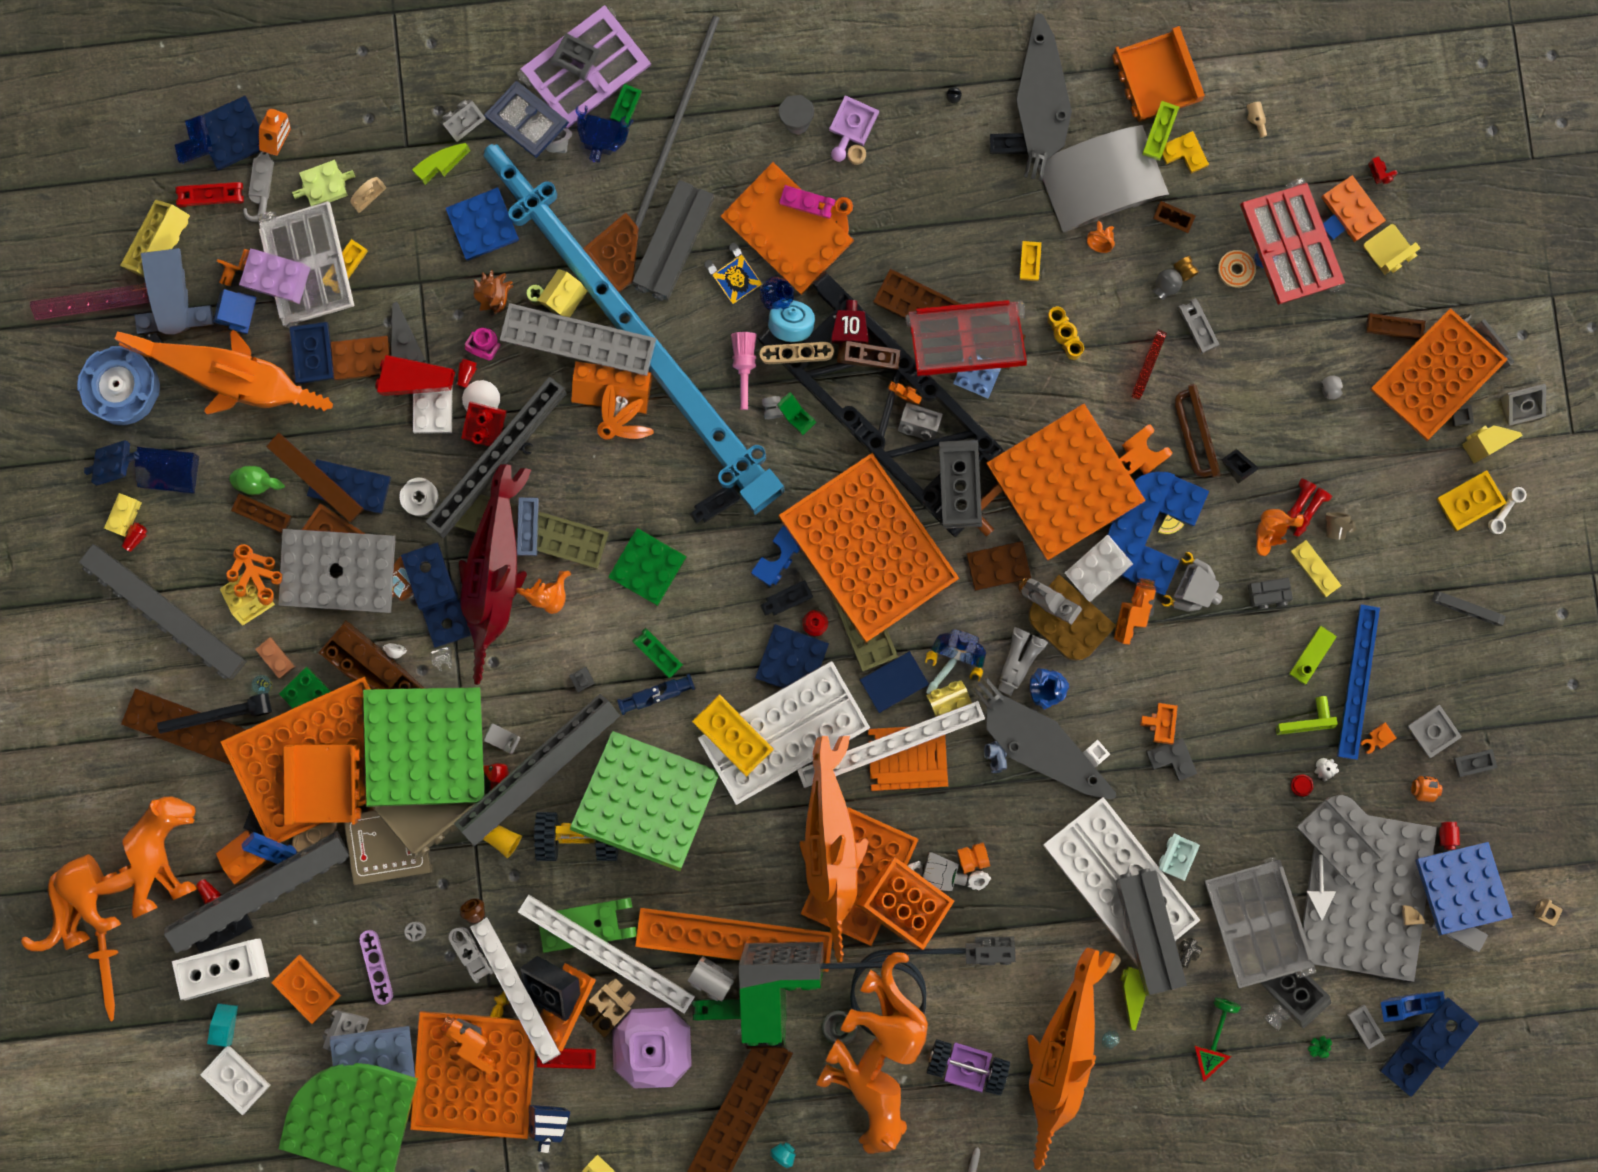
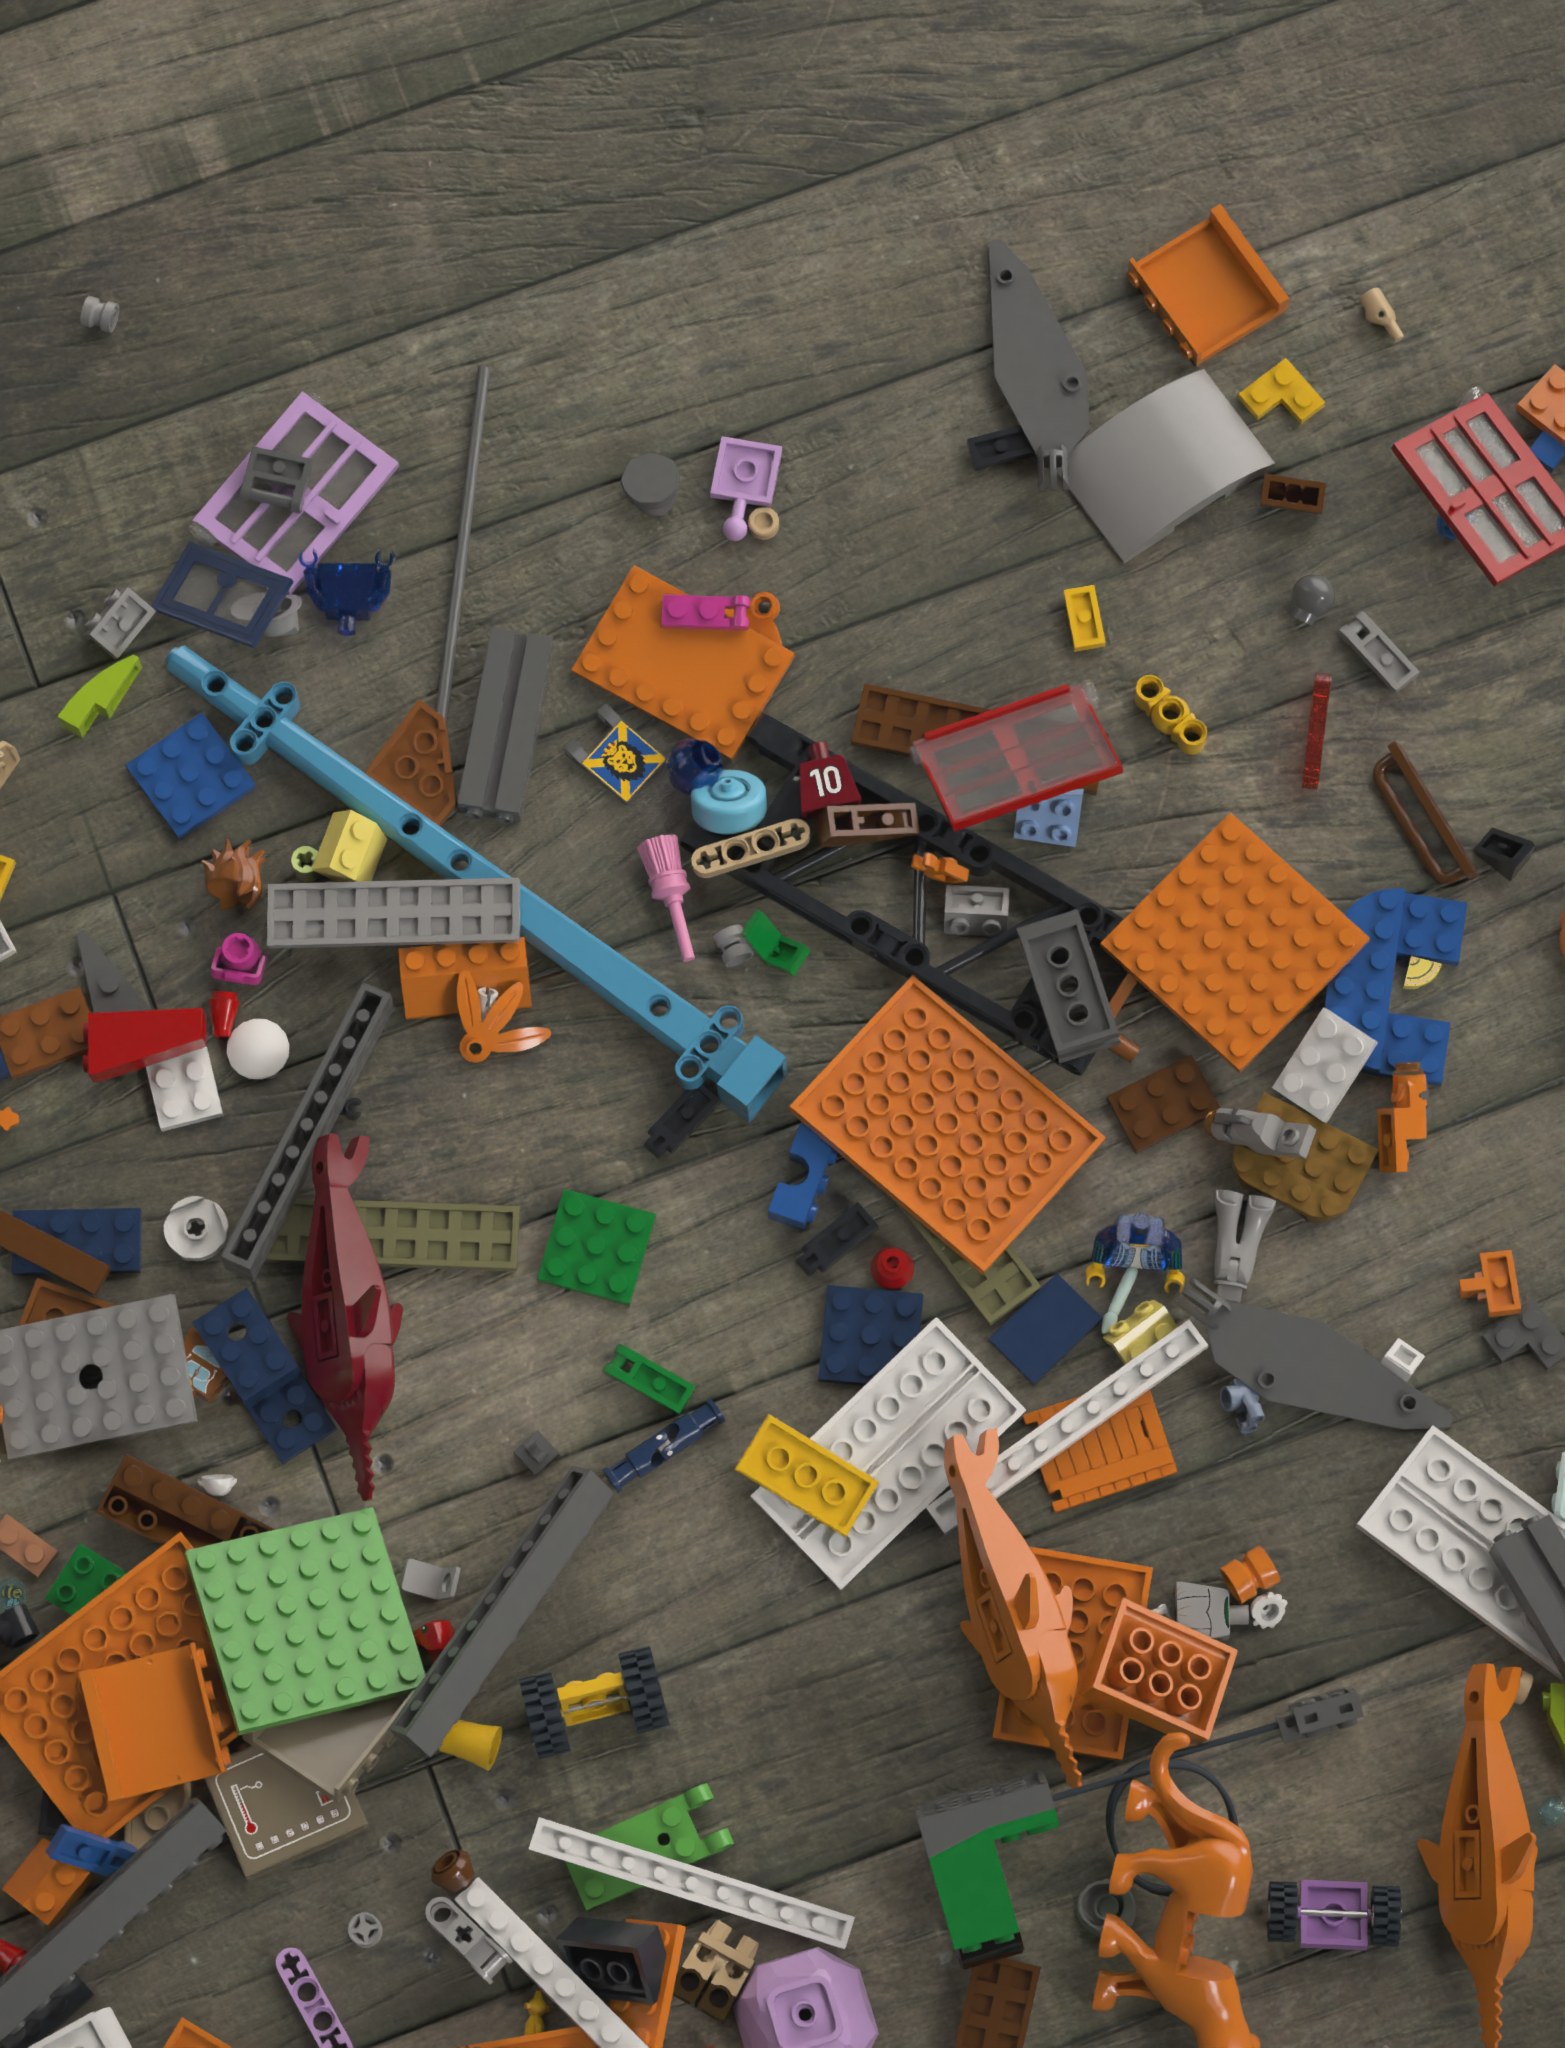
camera: 15 degrees left, 10 degrees down
clear tile [431,647,452,671] -> none
red plate [461,401,507,446] -> none
orange piece [516,571,571,614] -> none
sand blue plate [517,498,539,556] -> none
bright green plate [570,731,719,871] -> none
green plate [610,84,642,127] -> none
orange plate [635,908,833,972] -> none
light grey hinge [688,956,736,1001] -> none
green plate [692,999,741,1021] -> none
black hinge [946,87,962,103] -> none
blue helmet [1030,668,1069,710] -> none
orange piece [1087,221,1115,253] -> none
orange piece [1120,425,1173,475] -> none
lime plate [1142,101,1179,161] -> none
light grey torso [1162,552,1222,612] -> none
pearl gold wheel [1173,256,1199,282] -> none
tan tile [1218,250,1256,288] -> none

